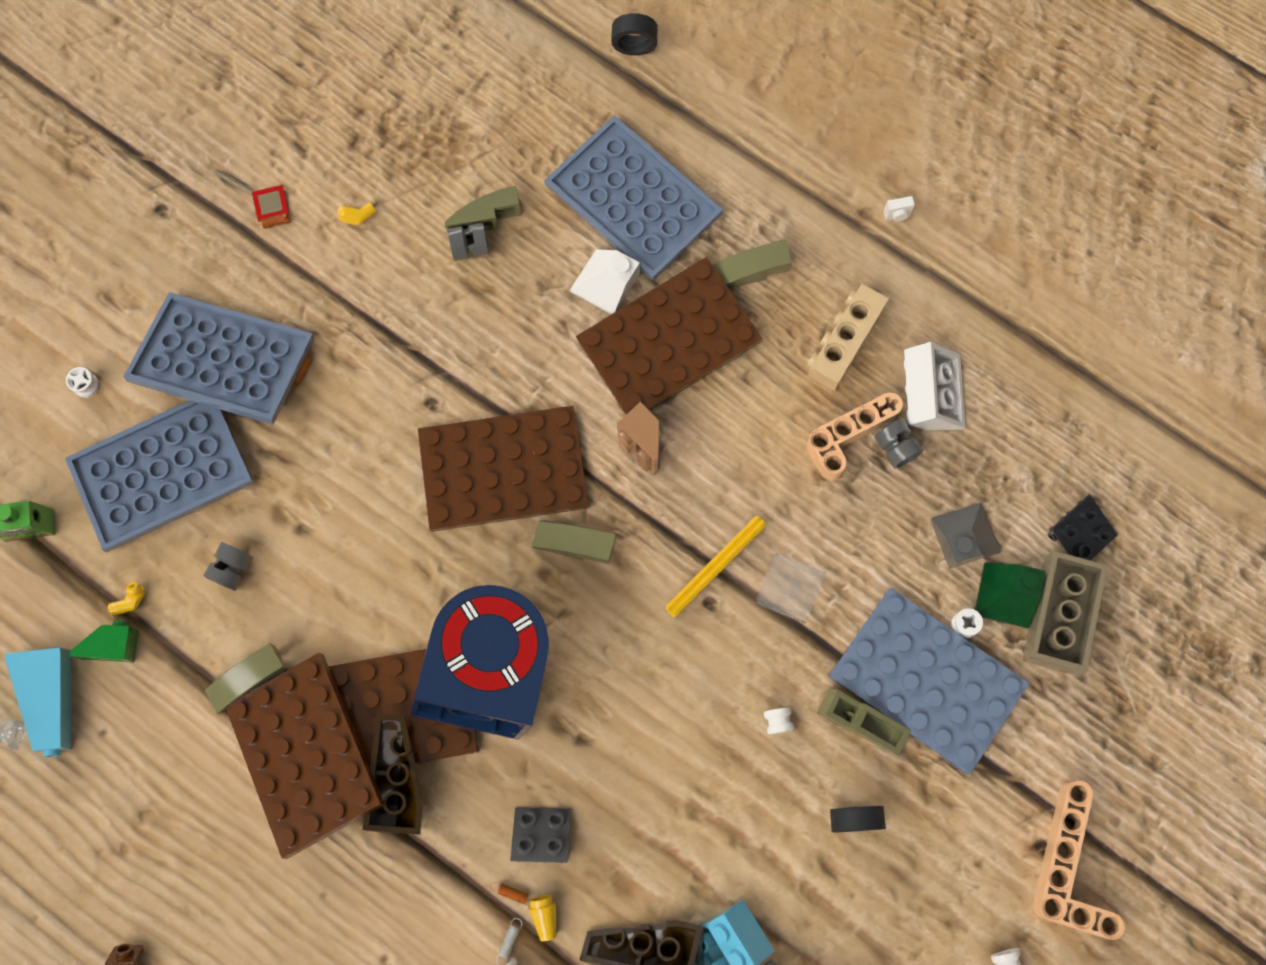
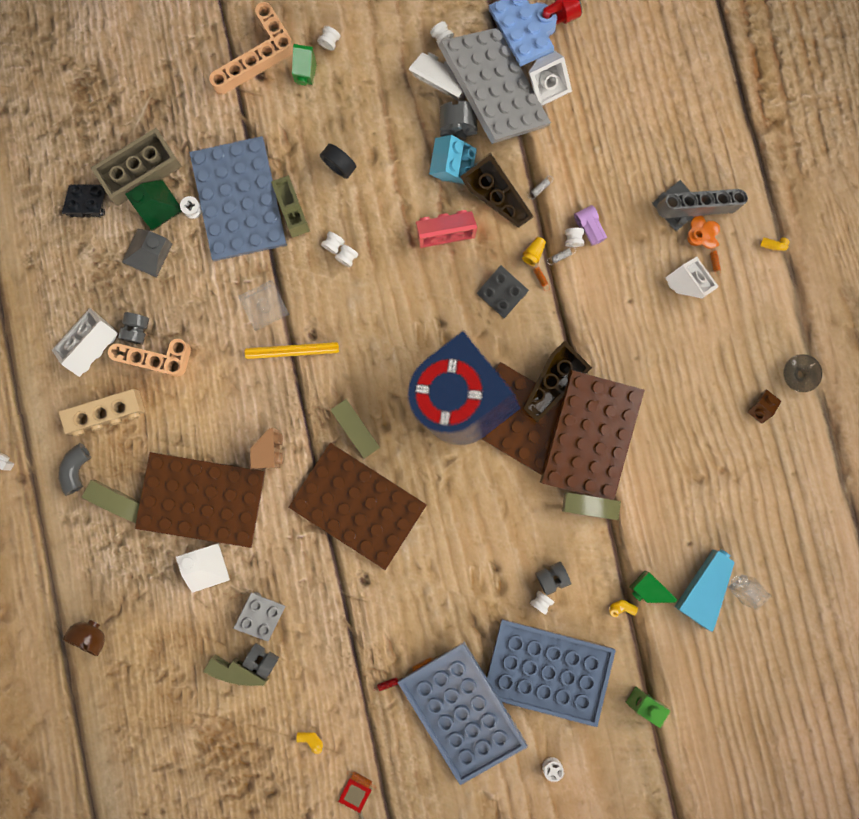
camera: 145 degrees left, 10 degrees up
sand blue plate [544,115,723,281] -> none
black tyre [611,13,658,56] -> none
none -> dark grey cylinder [58,443,91,496]
none -> reddish brown cylinder [62,620,105,656]
none -> light grey hinge [233,592,286,642]
none -> slope [292,44,317,86]
none -> white wheel [335,244,359,268]
none -> red piece [374,677,401,691]
none -> coral slope [416,210,477,248]
none -> white wheel [530,590,554,615]

